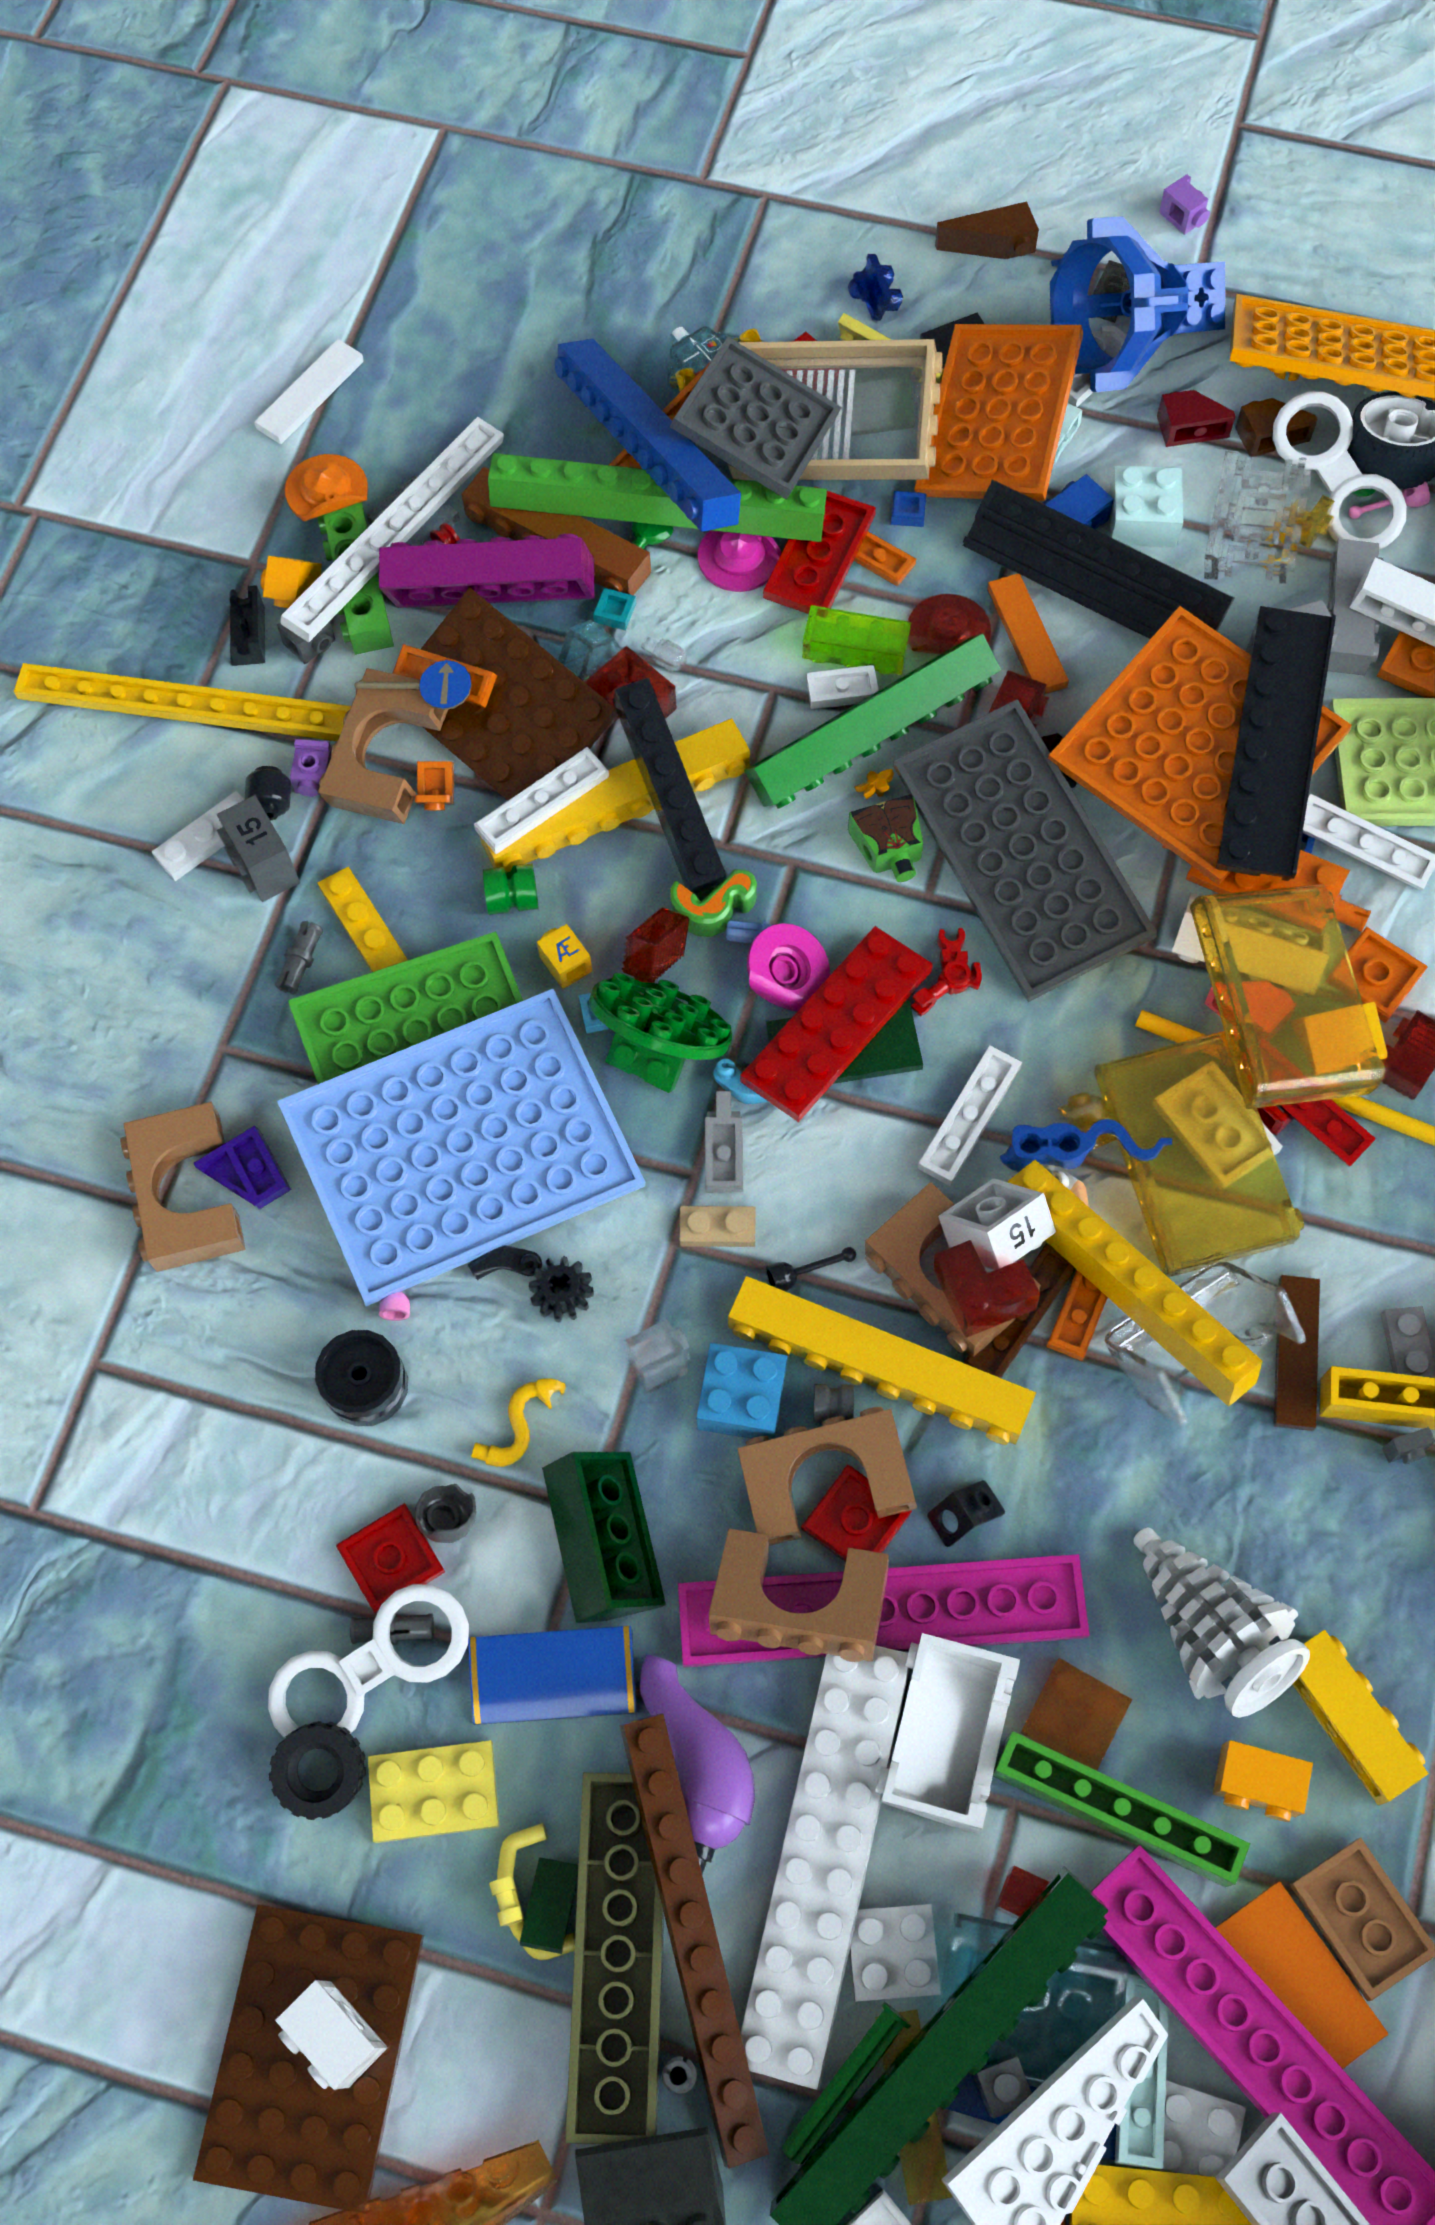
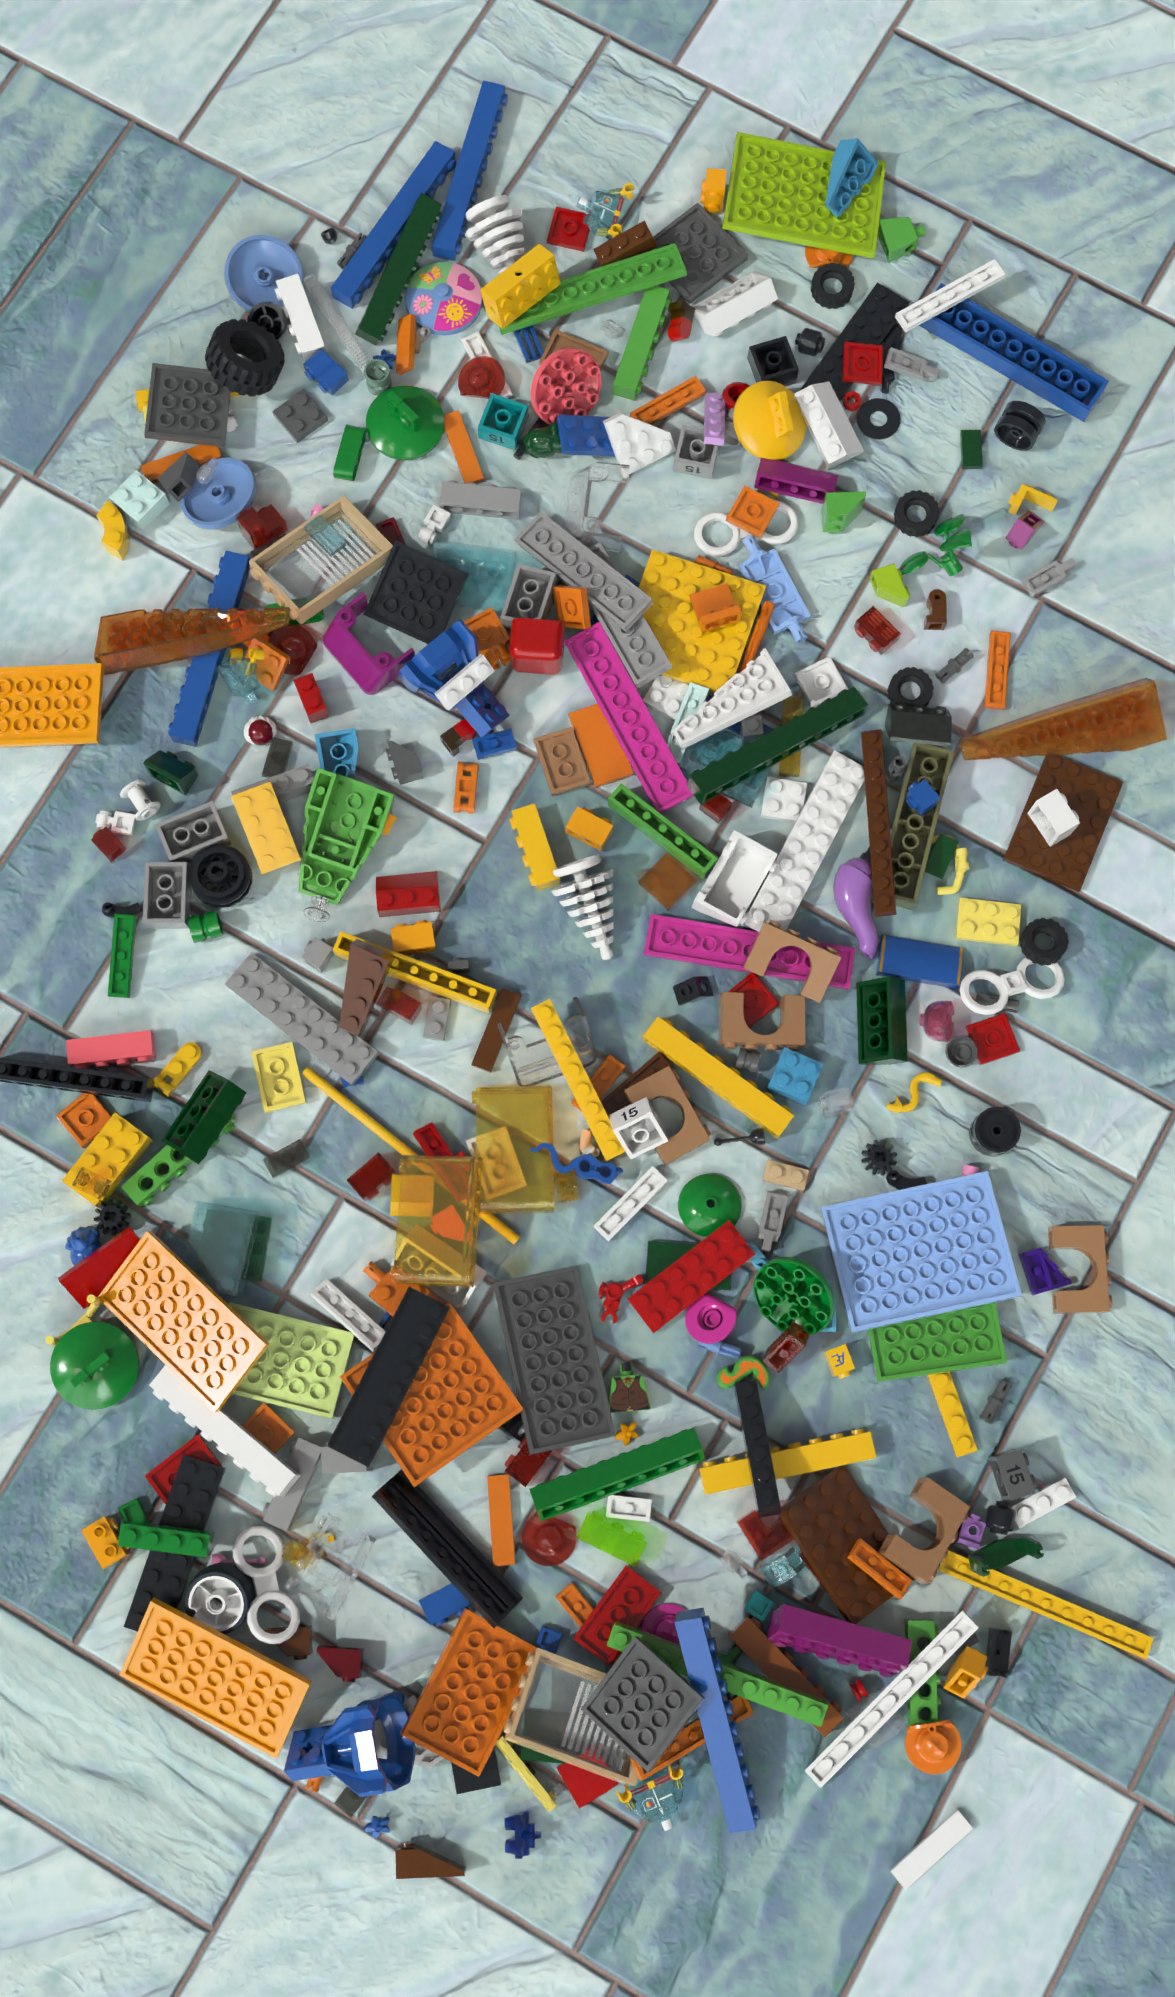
camera: 170 degrees left, 10 degrees up
blue piece [354,660,472,710] -> none
orange bracket [415,761,454,811] -> none
white tile [474,747,609,854] -> none
green wheel [483,863,539,915] -> none
green axle [782,2002,911,2165] -> none
clear red brick [933,1240,1040,1338] -> none
light aqua brick [1109,466,1183,547] -> none
medium lavender brick [1159,174,1210,235] -> none
orange tile [1324,926,1428,1023] -> none
none -> green dish [678,1174,742,1237]
none -> blue brick [906,779,940,816]
none -> clear pink cylinder [919,1001,954,1042]
none -> dark green piece [968,1536,1044,1577]

